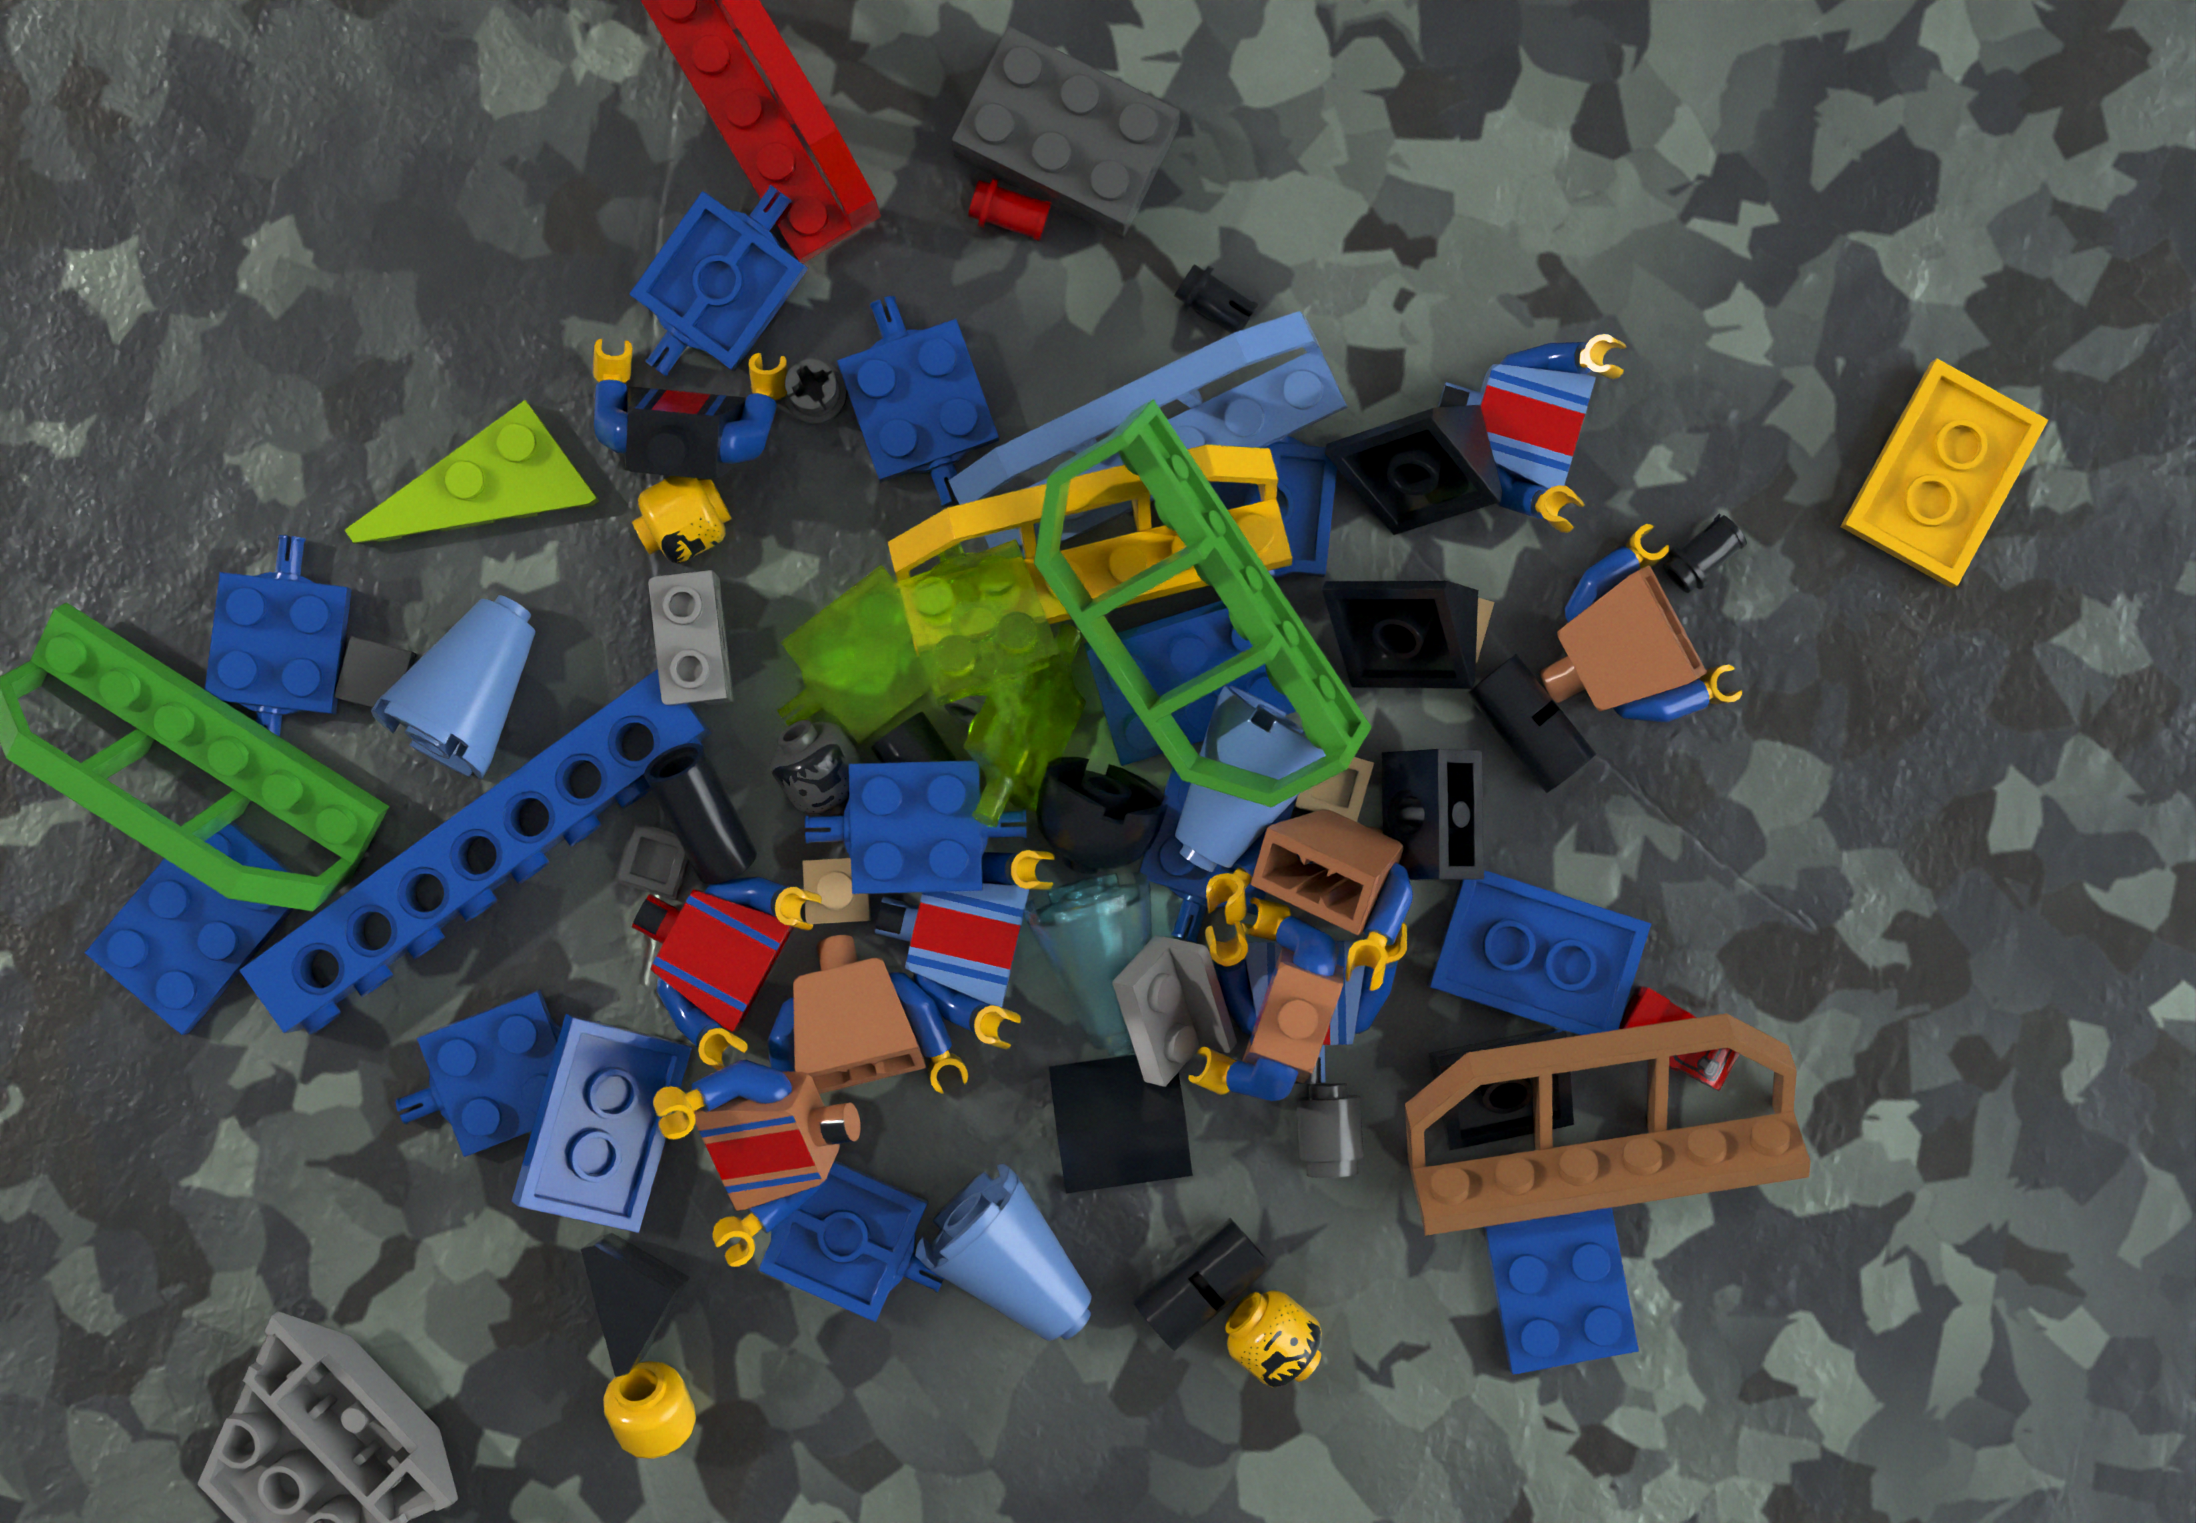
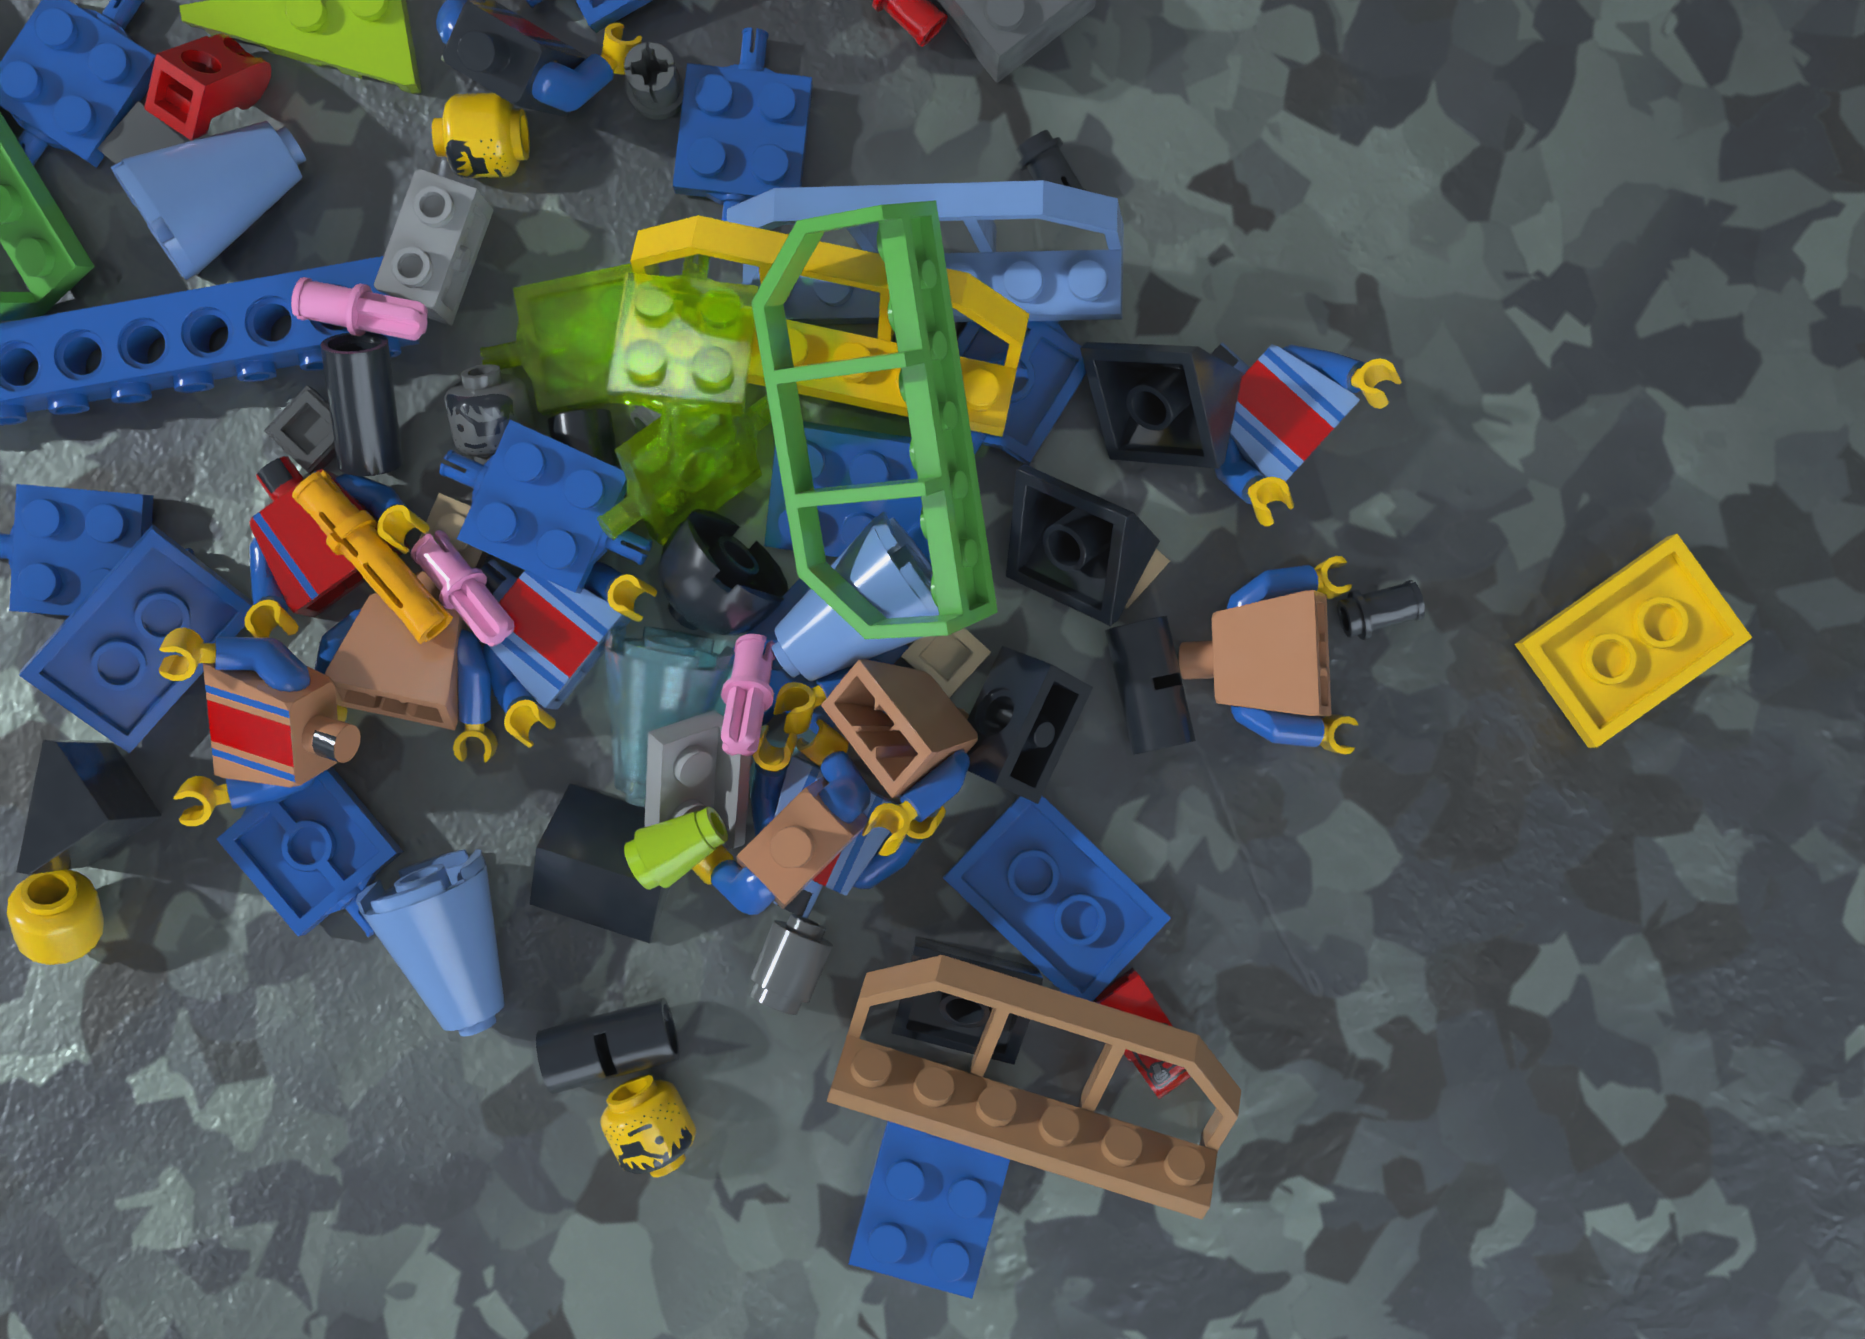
camera: 30 degrees right, 0 degrees up
none -> red leg [144,33,272,141]
none -> bright pink axle [291,277,428,341]
none -> light orange pin [292,470,453,644]
none -> bright pink axle [411,530,515,647]
none -> lime cone [624,806,728,890]
none -> bright pink axle [720,634,775,757]

